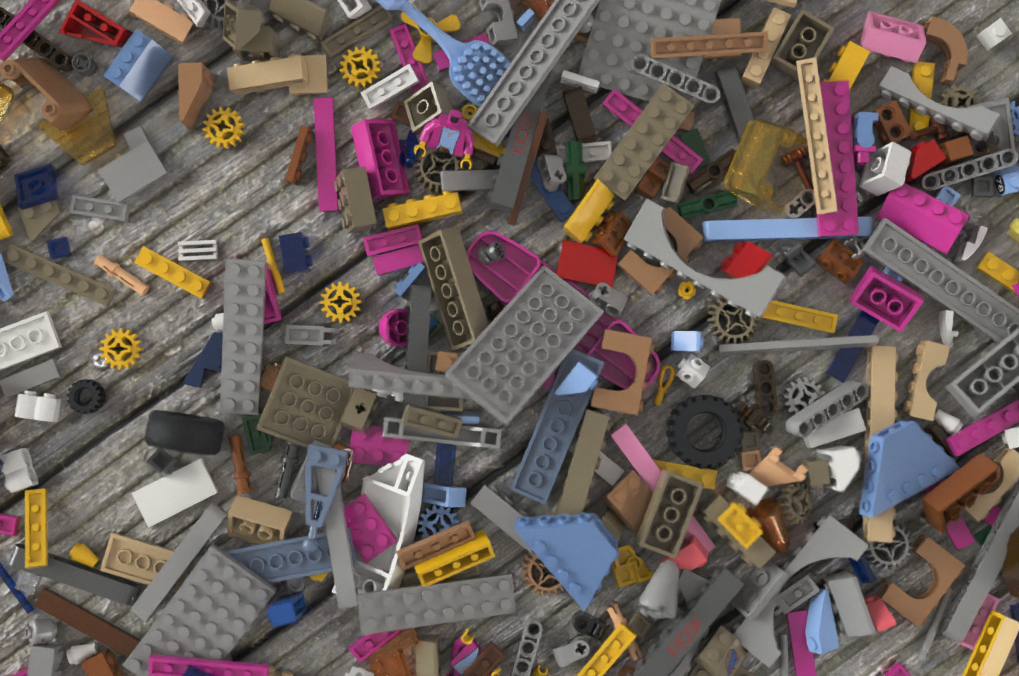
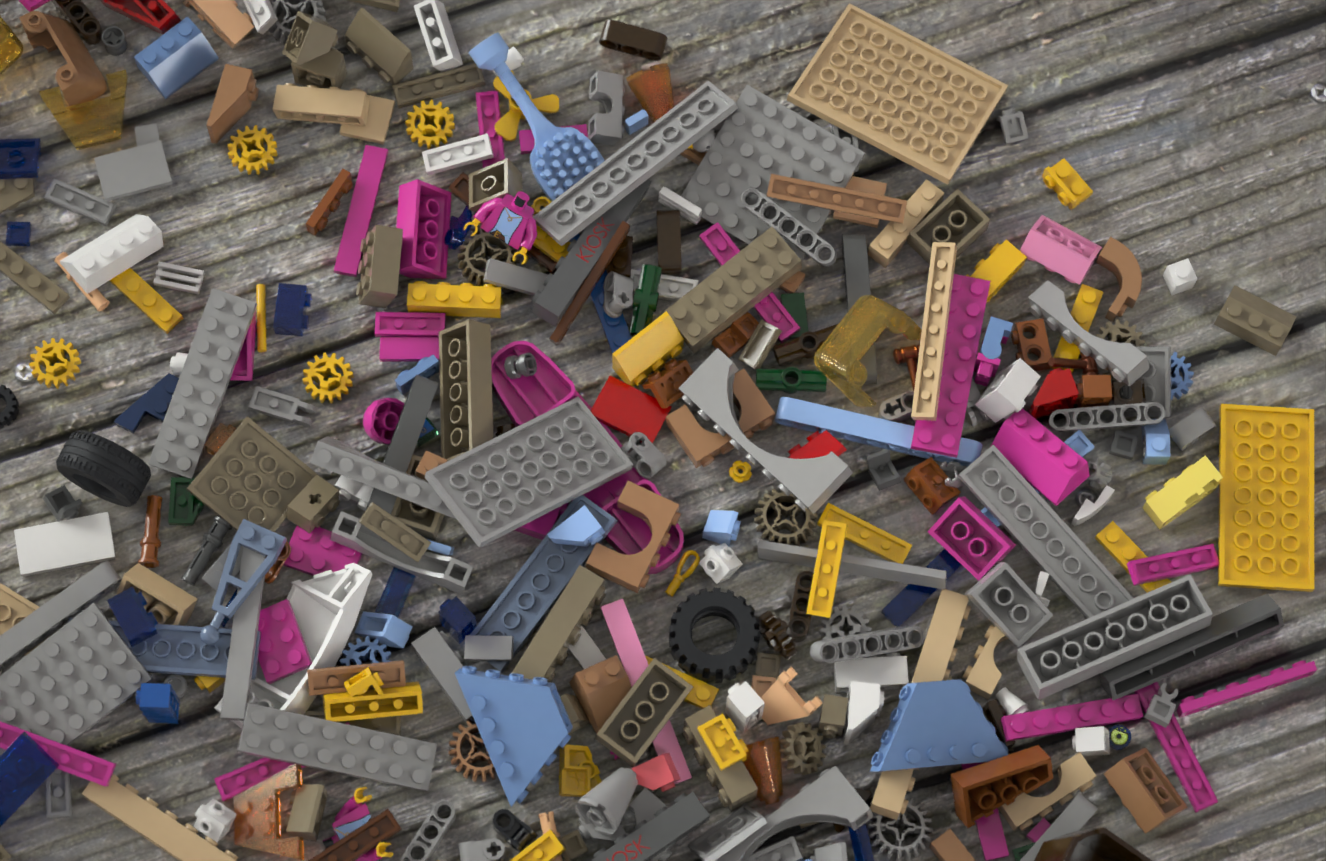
camera: 10 degrees right, 15 degrees down
none -> white slope [60,214,163,294]
none -> clear blue brick [107,586,158,647]
none -> yellow bracket [344,667,384,697]
none -> clear blue brick [438,596,477,644]
none -> light grey tile [464,635,514,661]
none -> yellow plate [806,520,848,618]
none -> light grey slope [965,562,1053,648]

